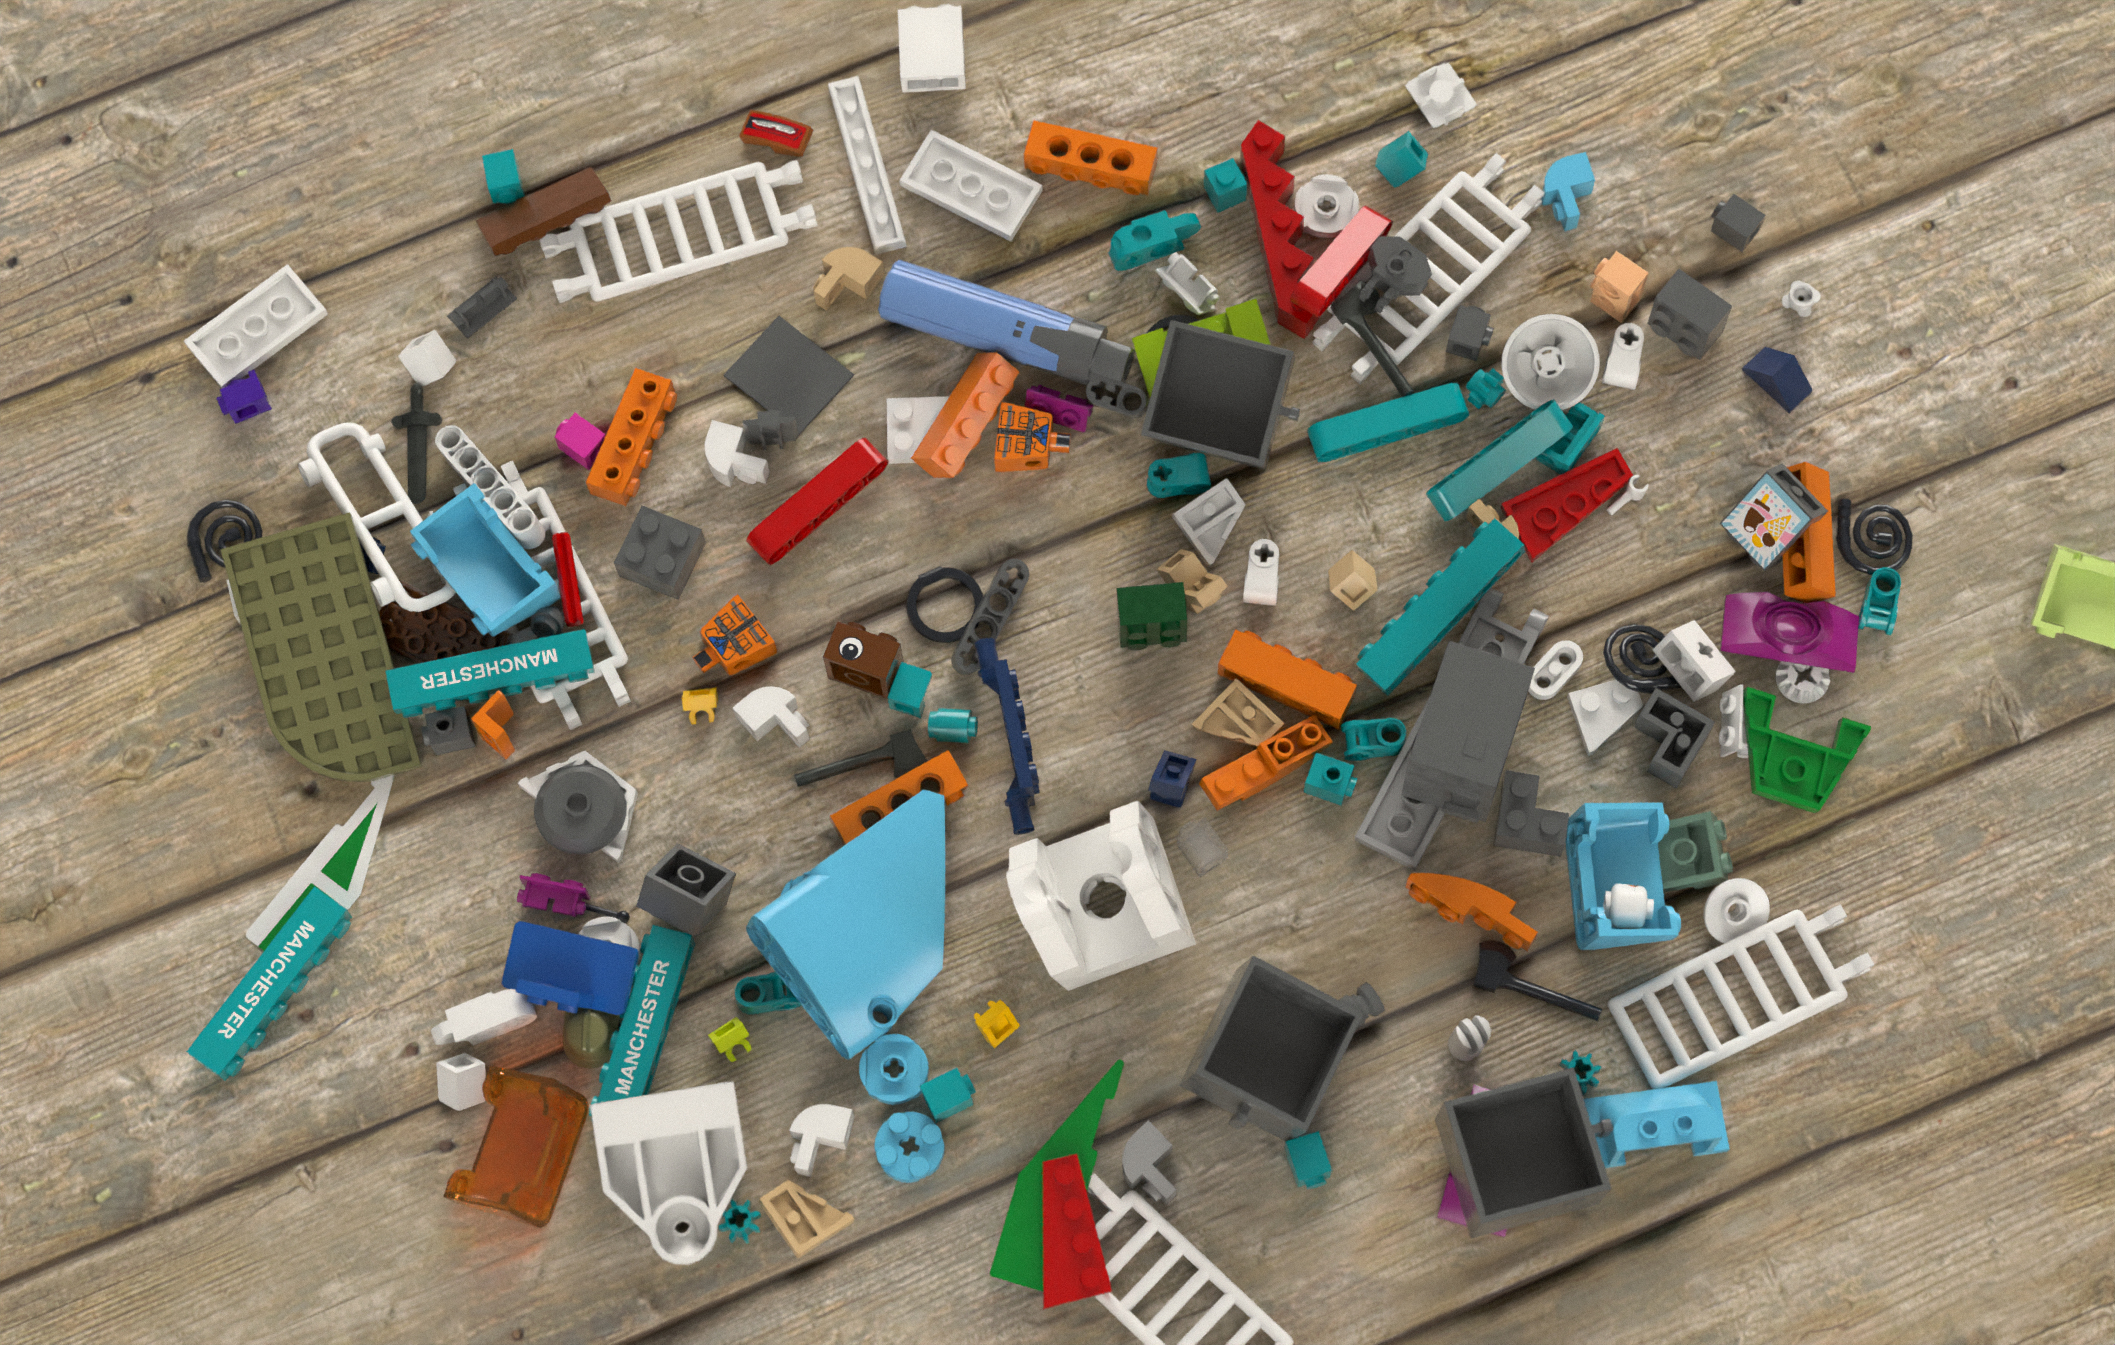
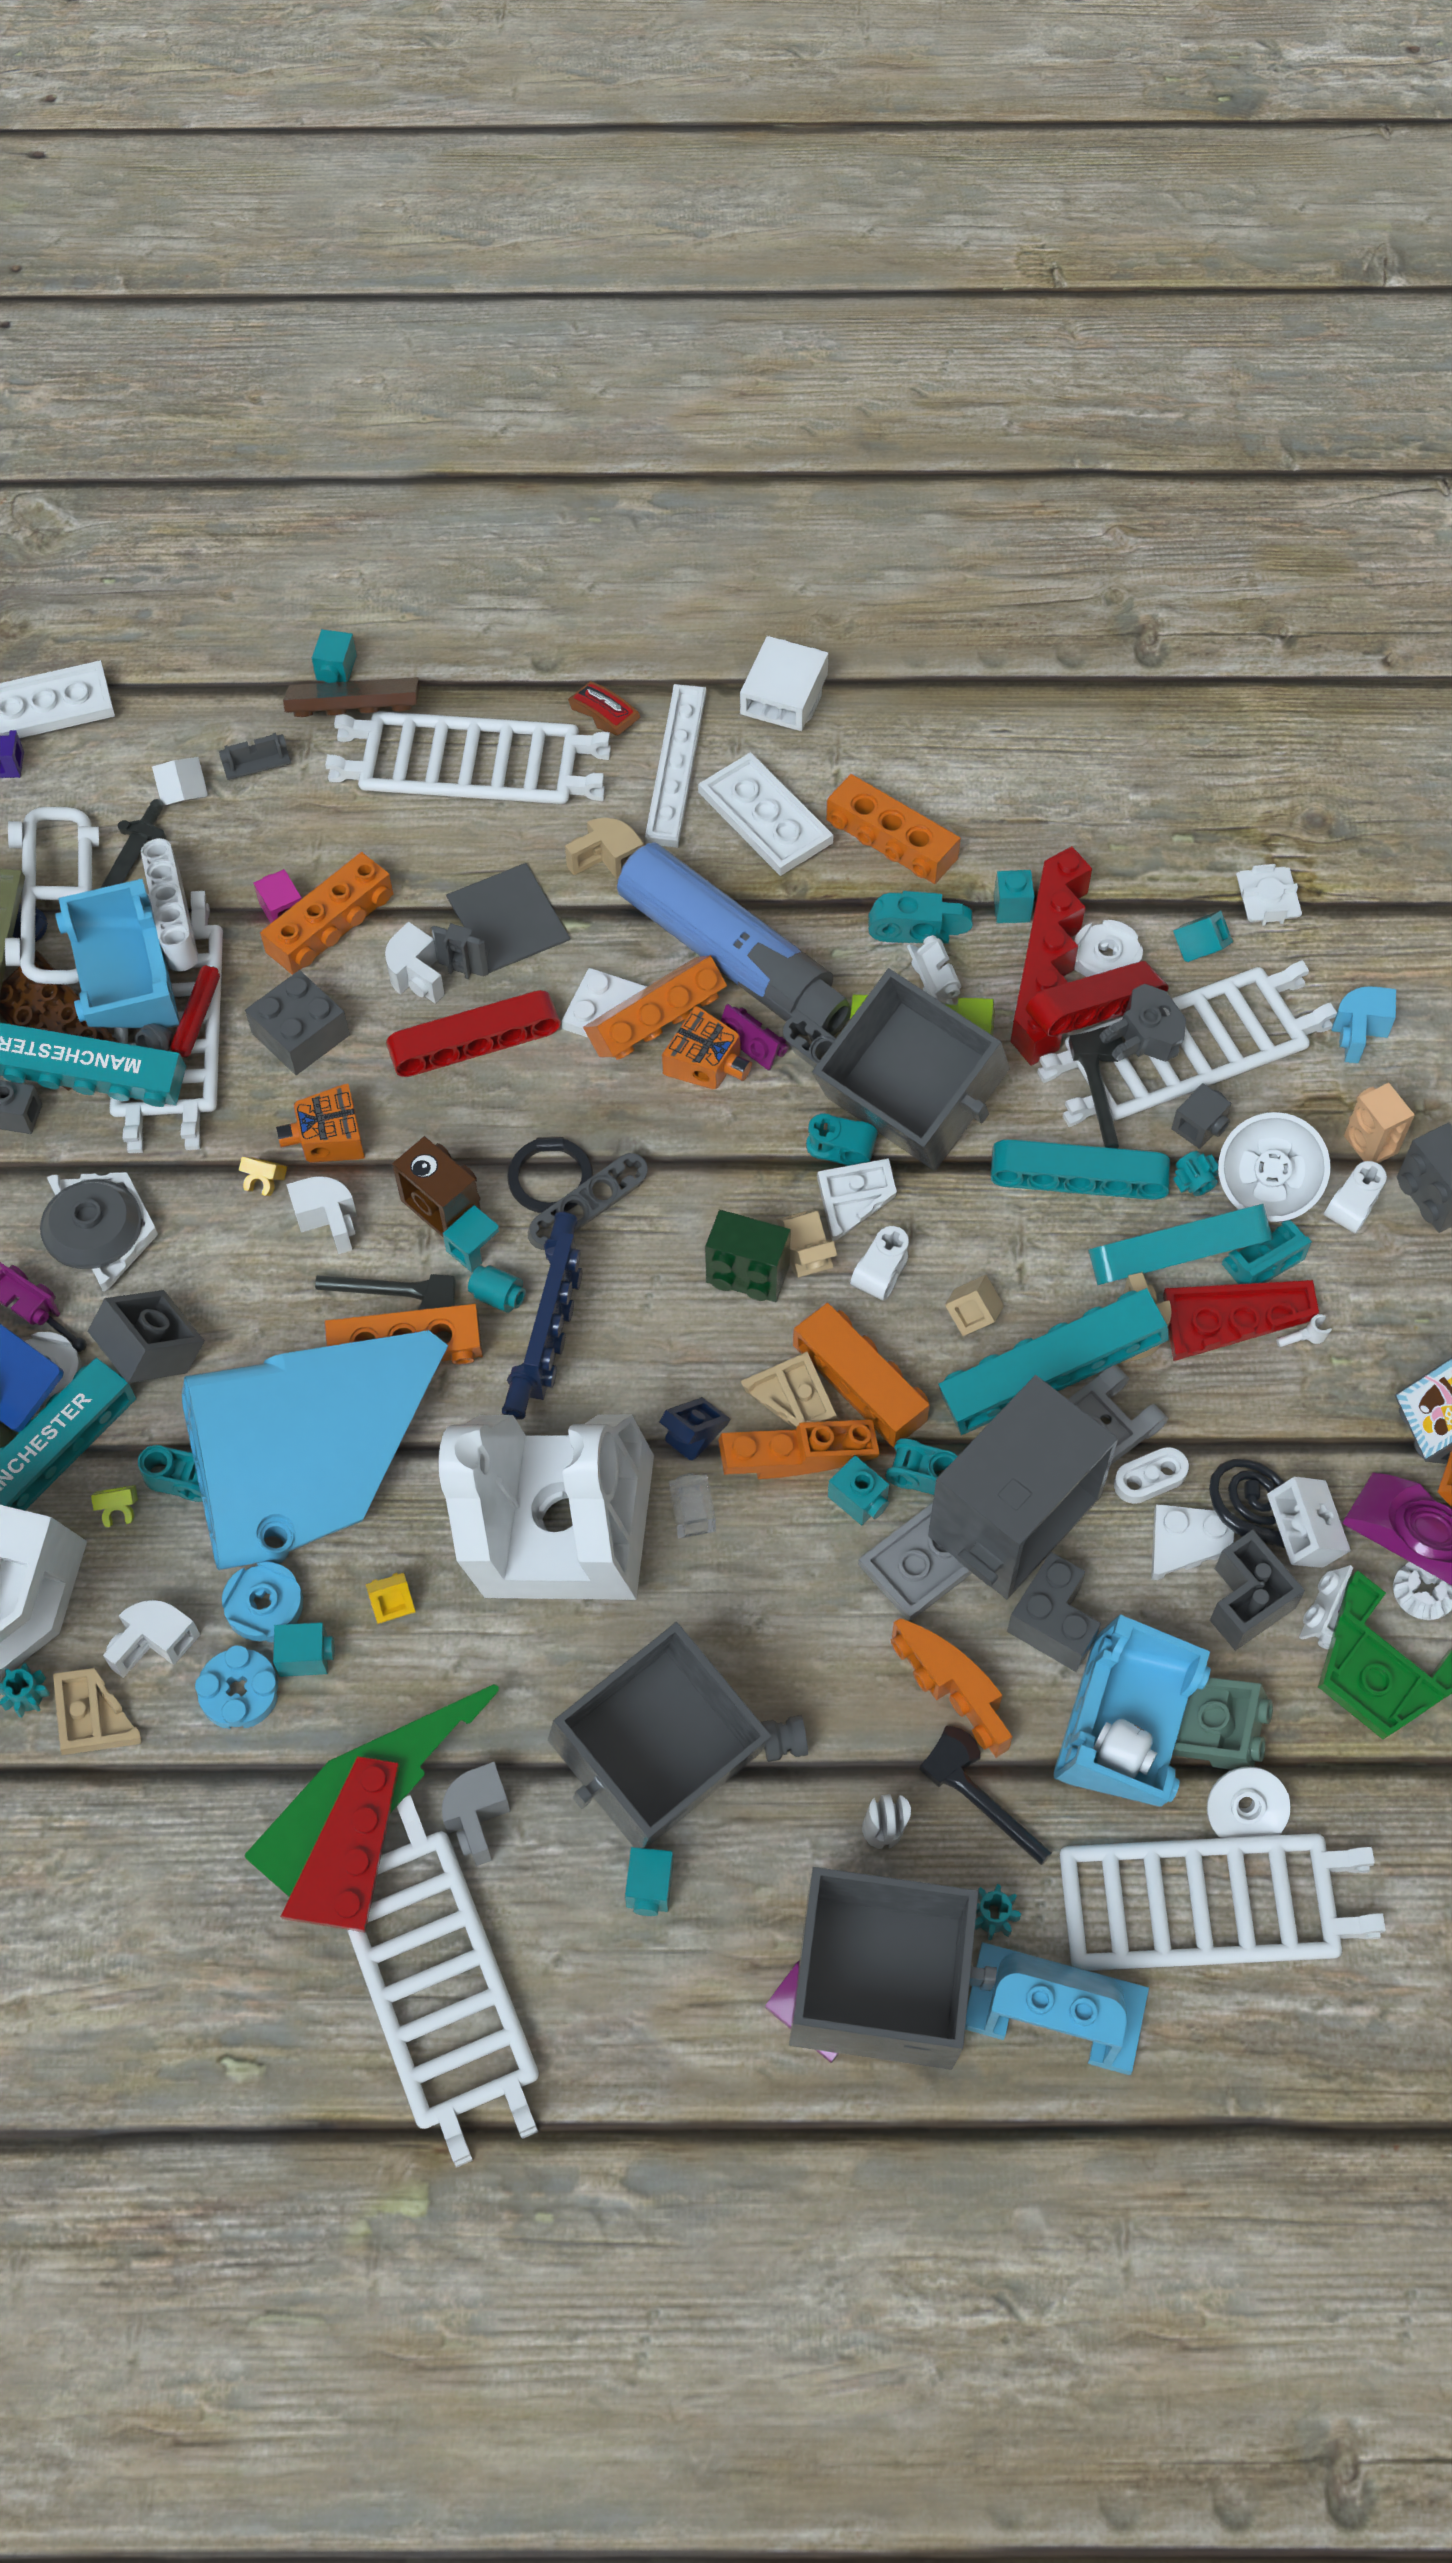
camera: 20 degrees right, 10 degrees down
orange panel [471,690,515,760] -> none

